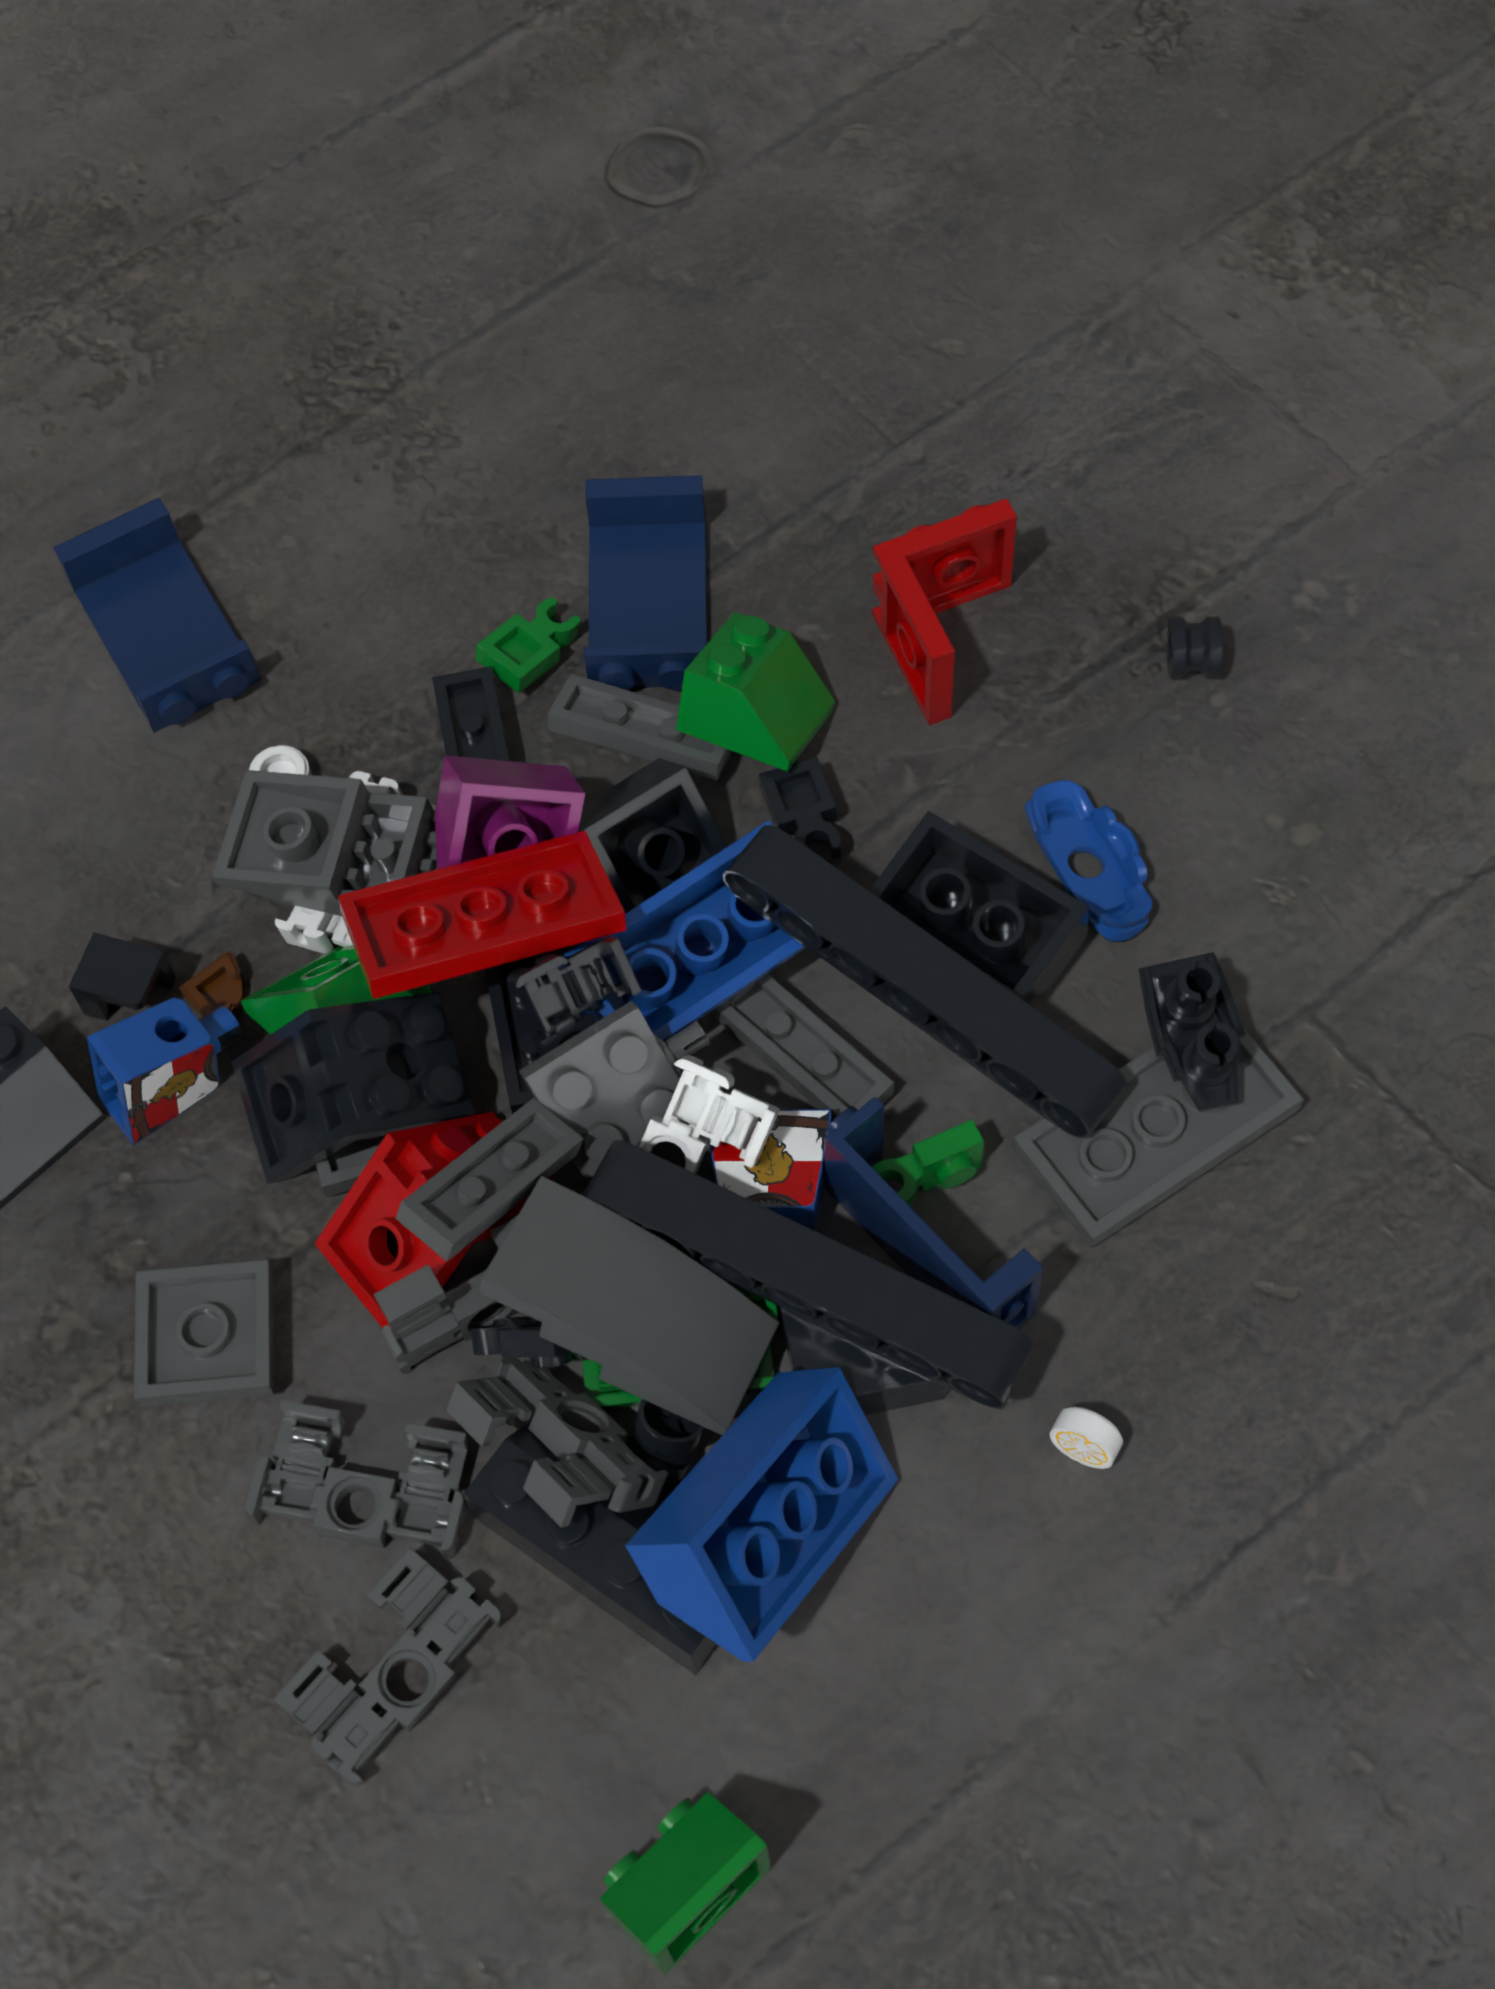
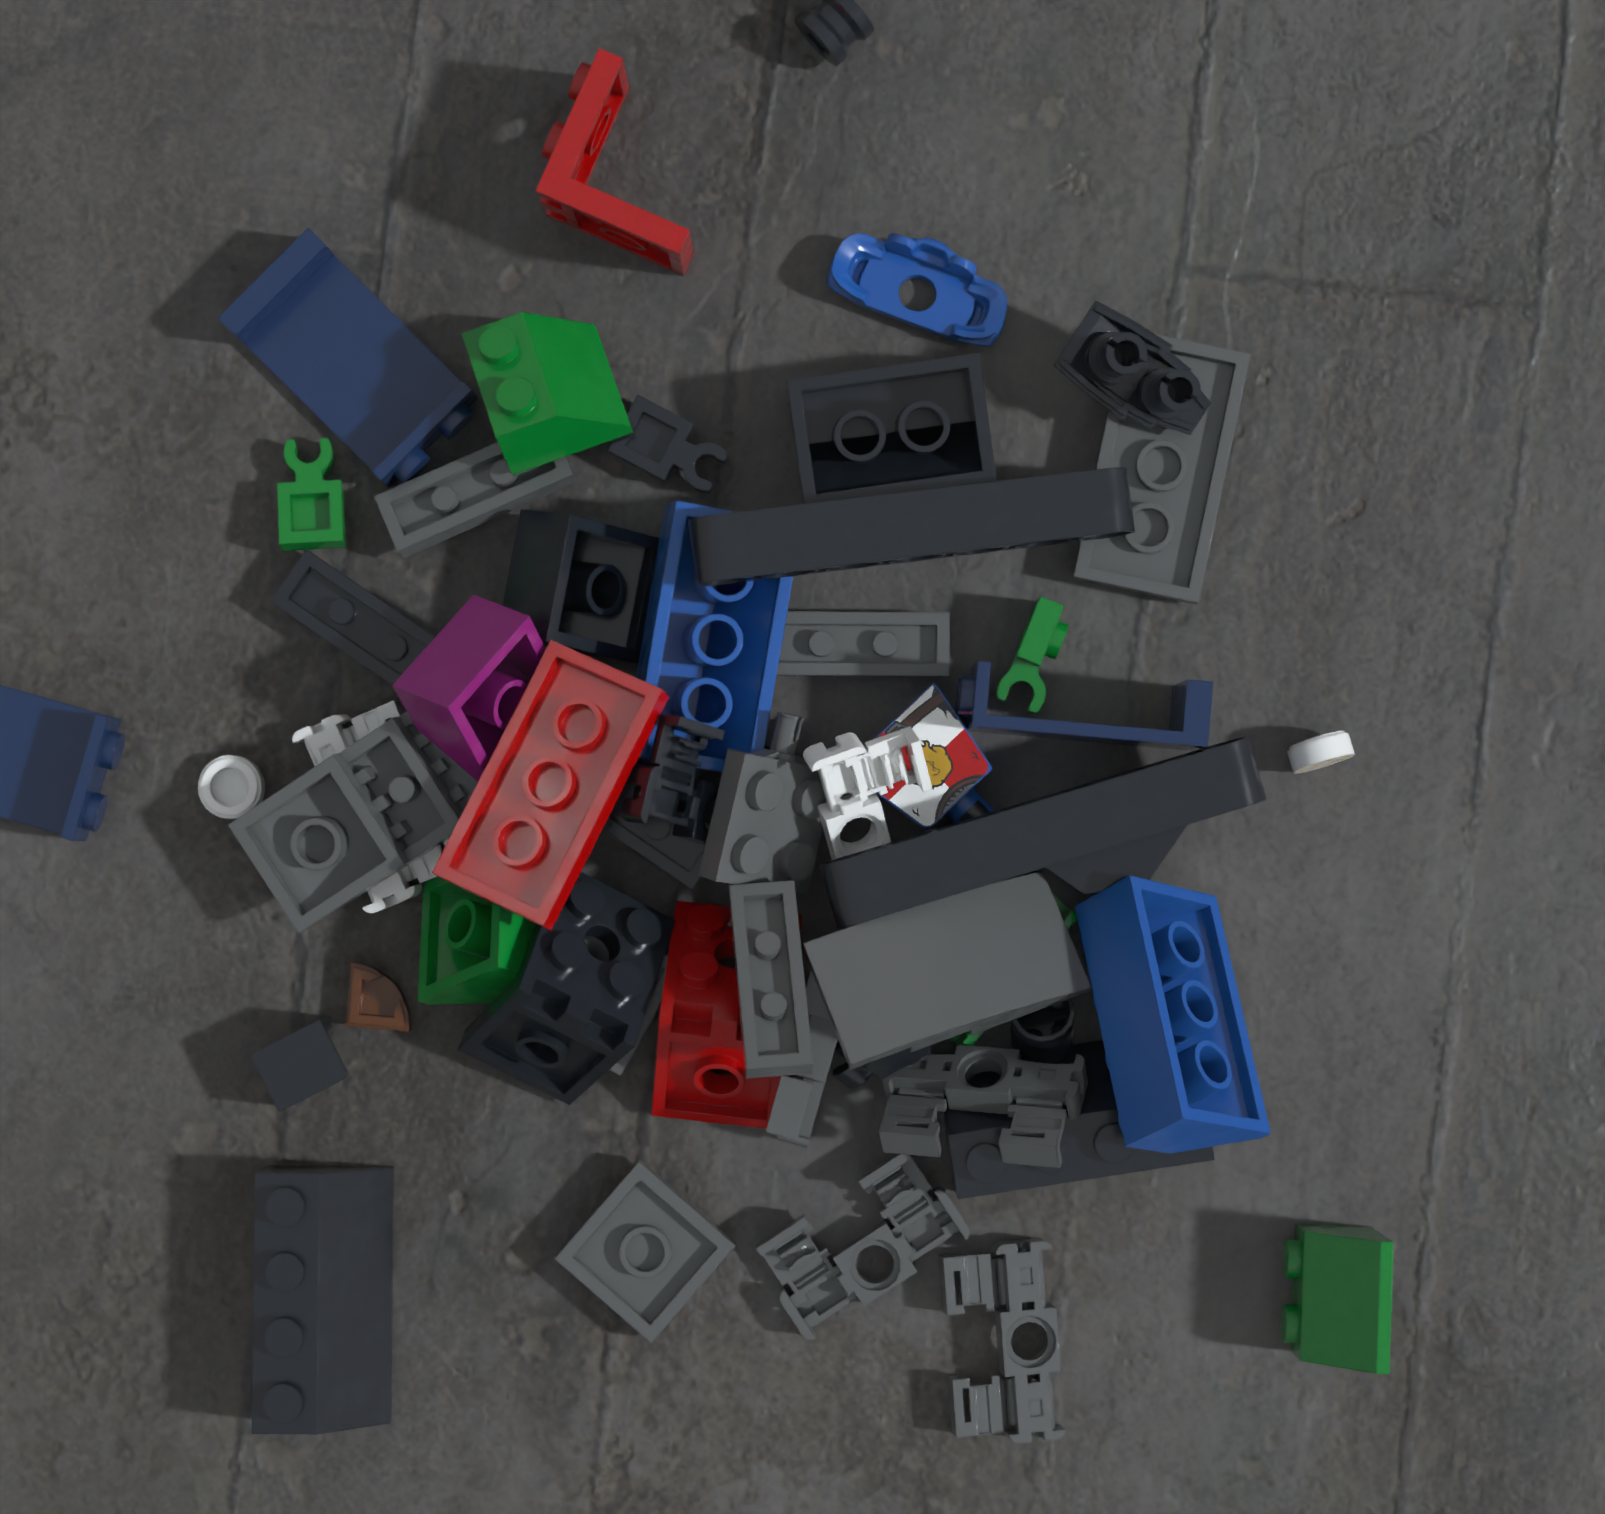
camera: 50 degrees left, 25 degrees up
blue torso [87,998,243,1146] -> none

